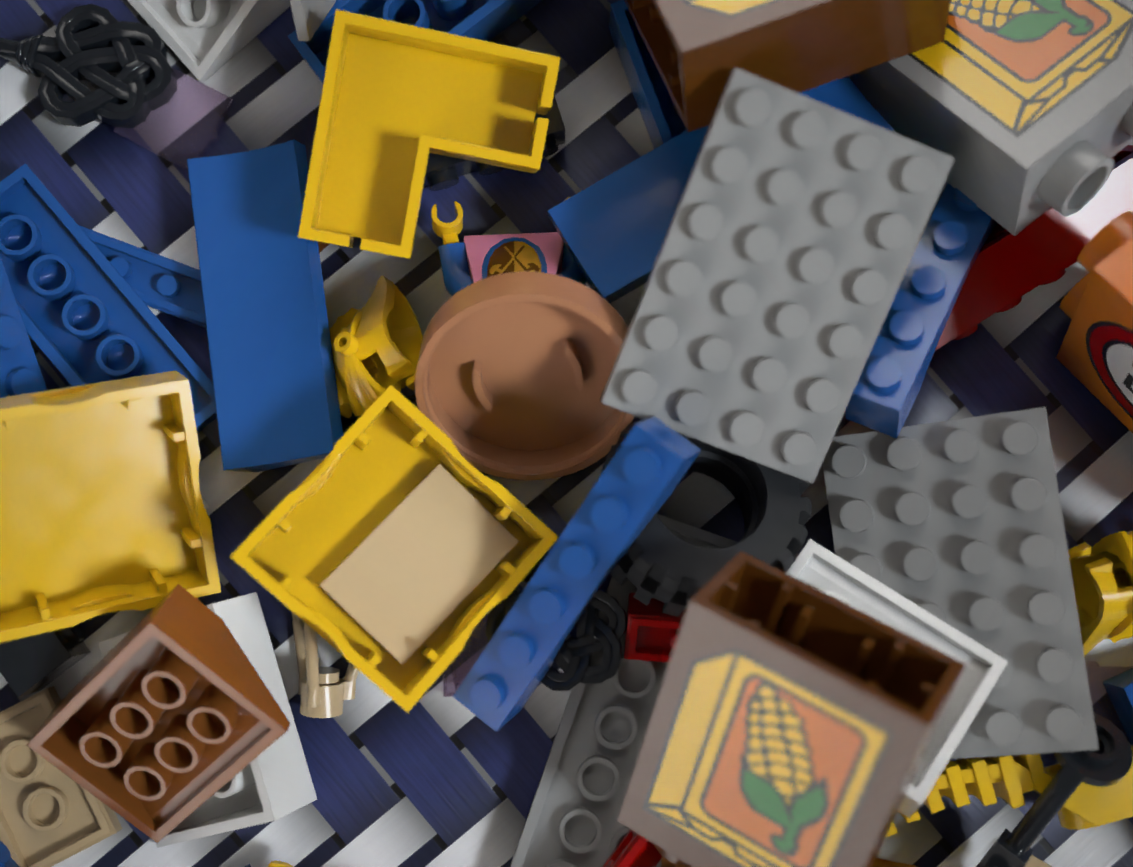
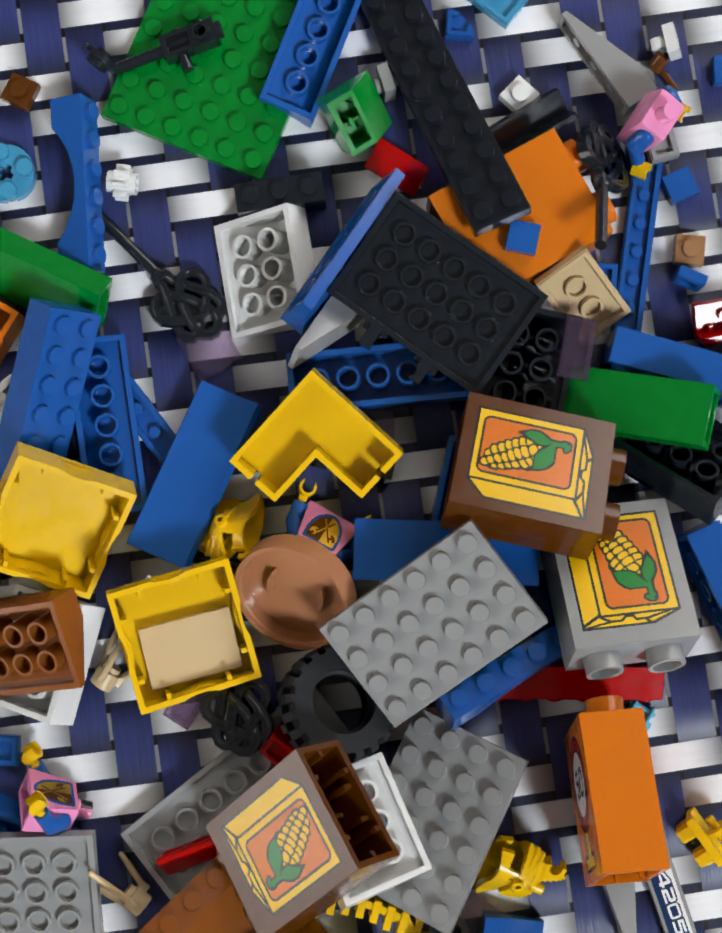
camera: 30 degrees right, 0 degrees up
blue arch [453,416,701,732] -> none

